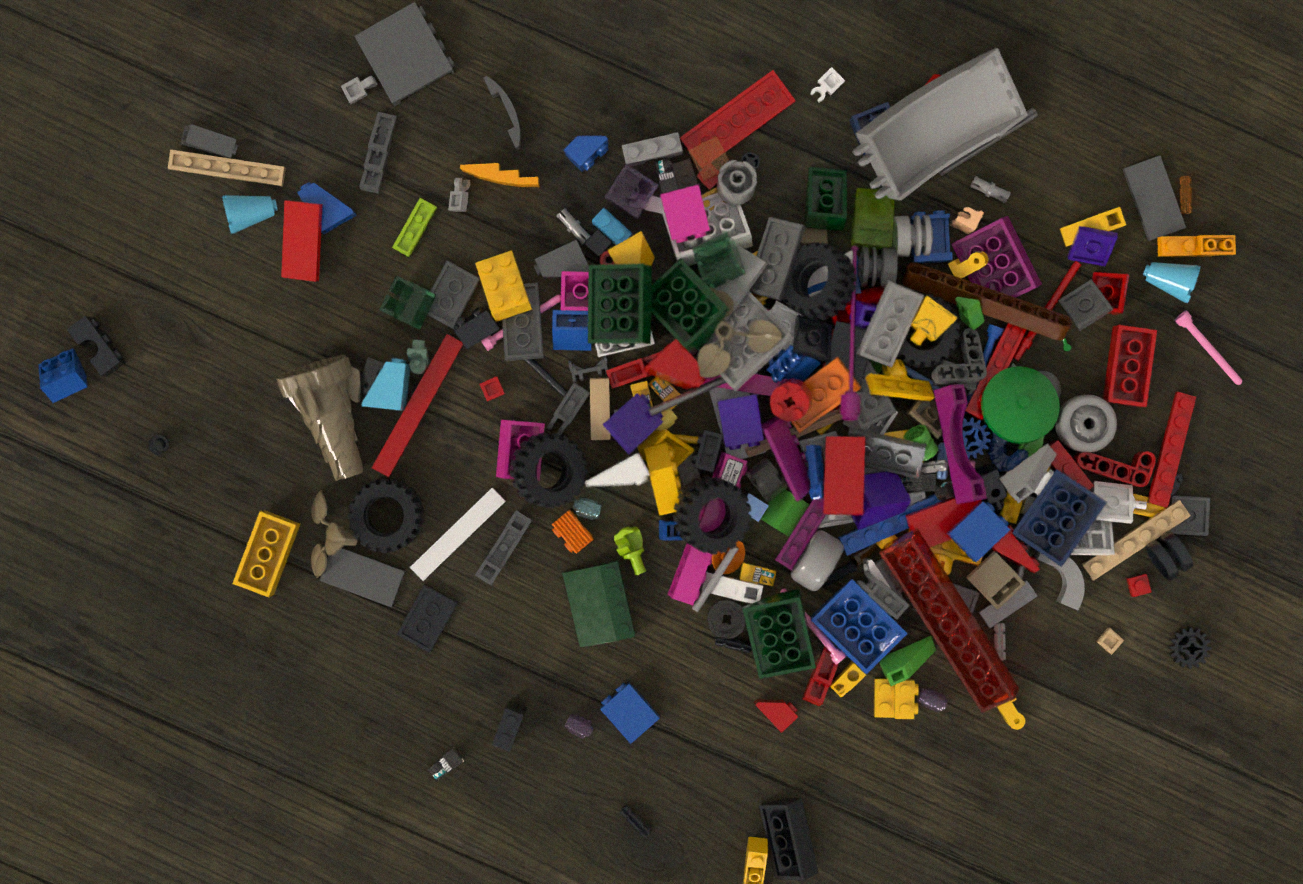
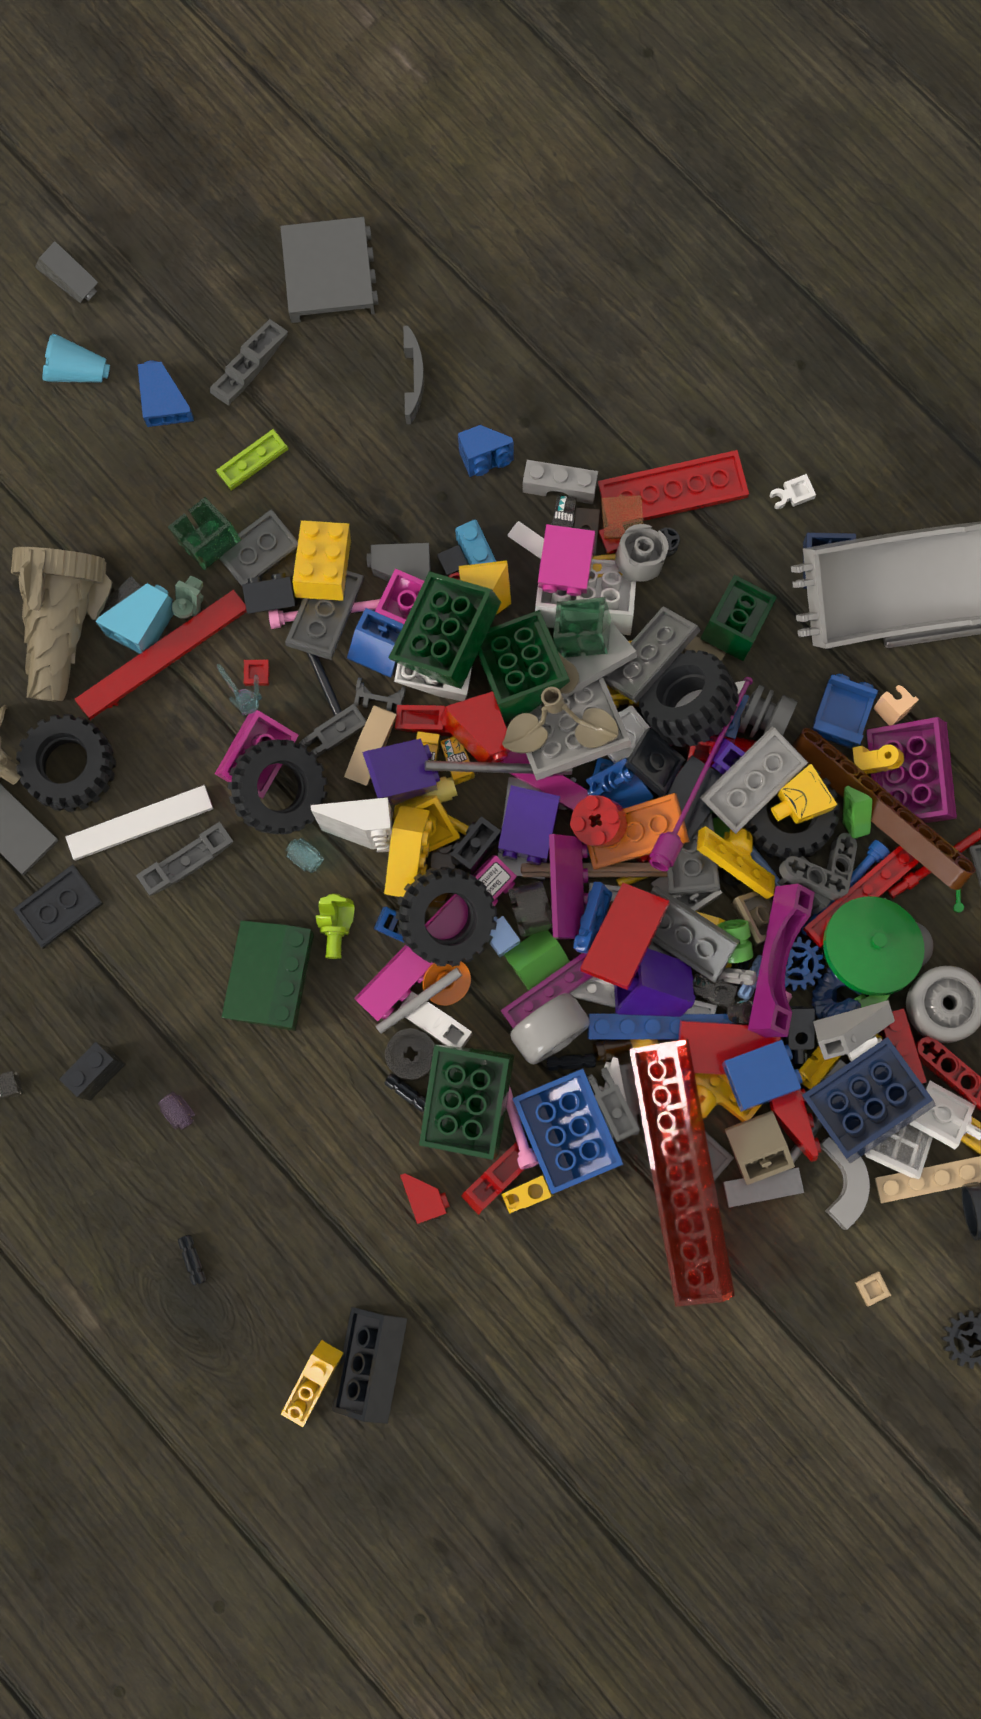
camera: 25 degrees right, 10 degrees down
tan plate [168,150,286,187] -> none
red tile [281,200,322,282] -> none
light grey plate [341,76,378,104] -> none
light grey plate [448,178,470,212] -> none
light orange slope [460,163,540,187] -> none
orange brick [552,509,594,554] -> none
light grey pin [556,208,591,245] -> none
blue brick [600,681,660,744] -> none
clear purple slope [605,164,659,220] -> none
yellow leg [739,562,777,586] -> none
clear neon green slope [850,188,895,248] -> none
yellow plate [874,678,919,719] -> none
bright green slope [879,636,936,686] -> none
light grey wheel [893,215,933,257] -> none
clear purple brick [917,688,948,713] -> none
light grey pin [970,176,1011,203] -> none
yellow leg [993,690,1025,730] -> none
light grey axle [994,623,1006,661] -> none
red plate [1126,573,1151,597] -> none
none -> clear light blue plant [217,664,262,715]

